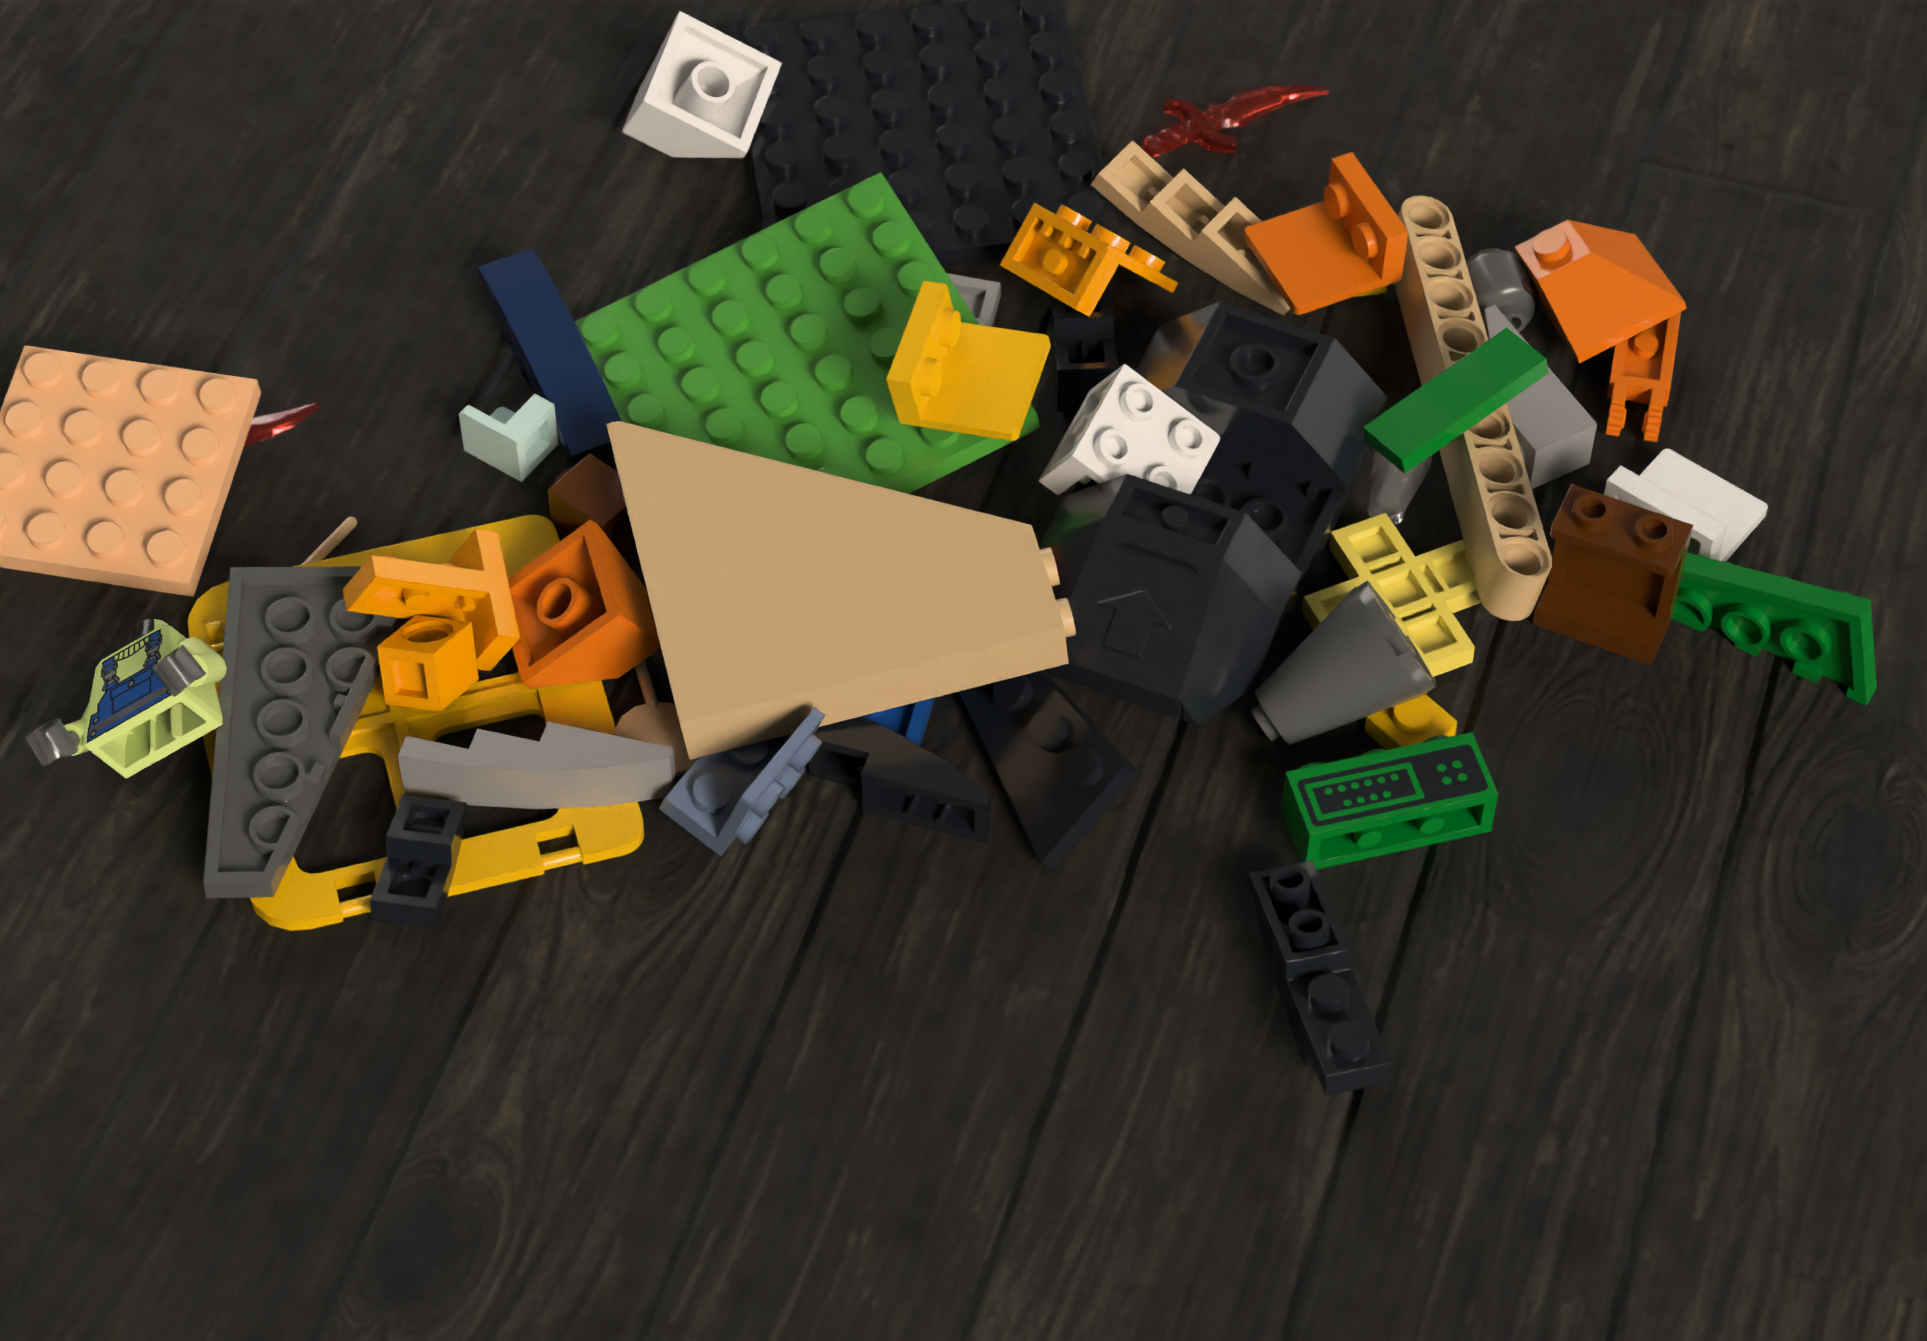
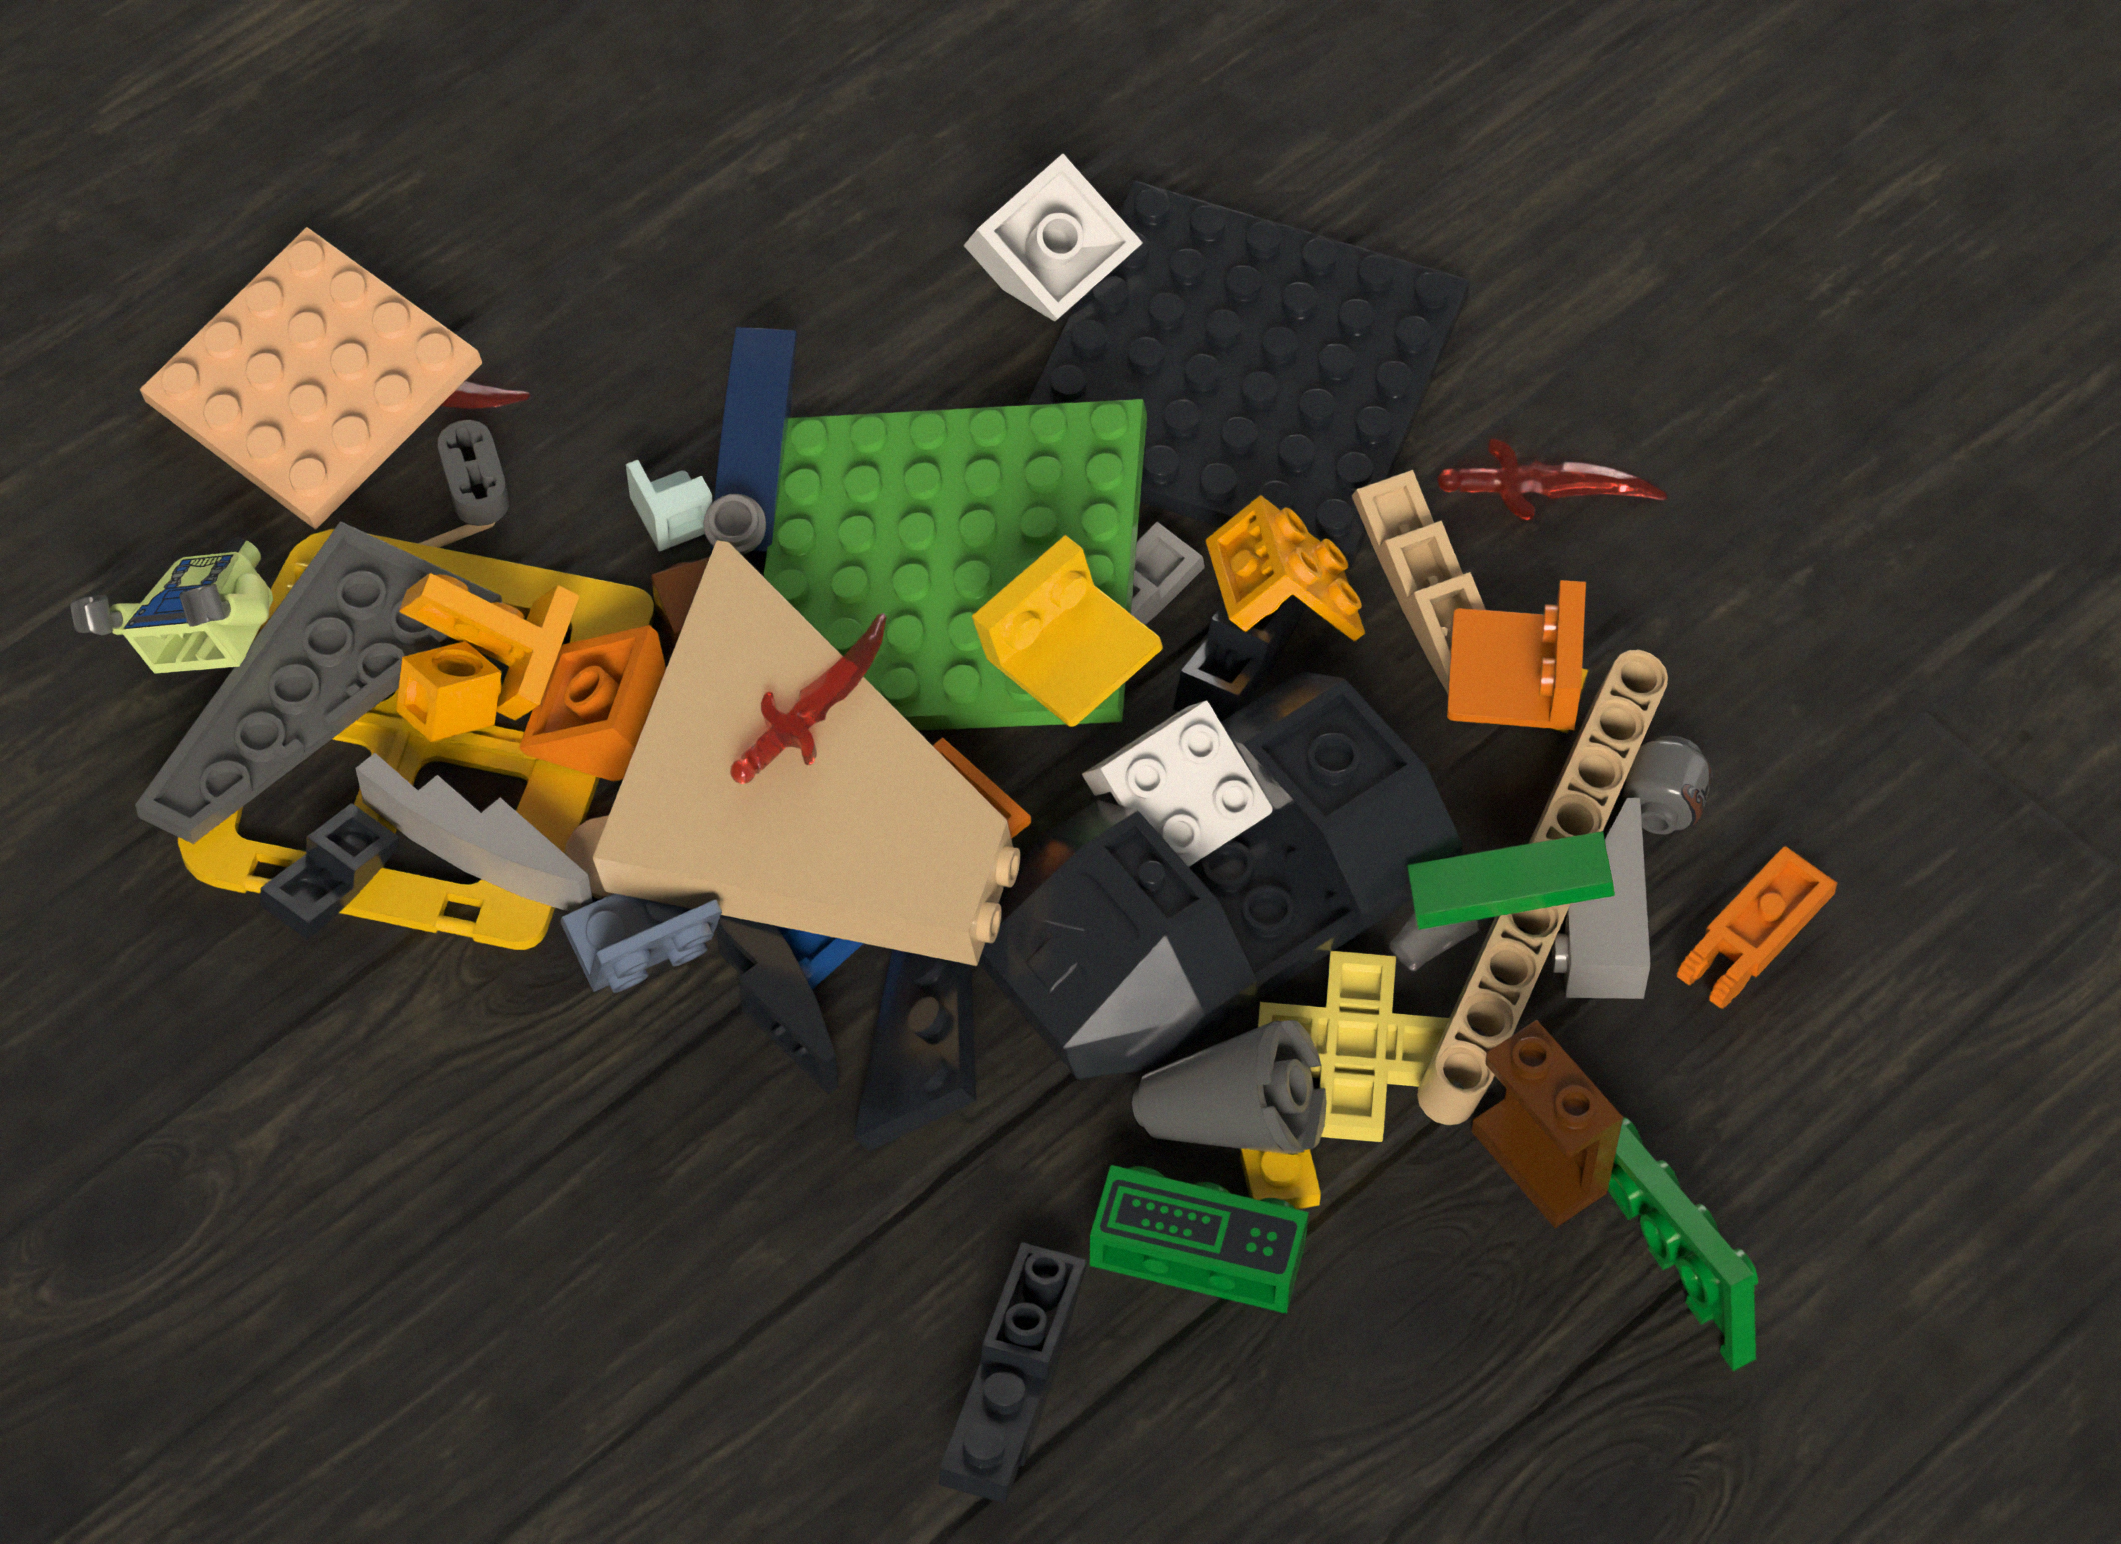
camera: 30 degrees right, 5 degrees up
orange slope [1515,220,1687,363] -> none
white bracket [1604,449,1768,561] -> none
none -> dark grey beam [438,420,509,526]
none -> light grey plate [704,494,766,555]
none -> clear red piece [730,613,887,784]

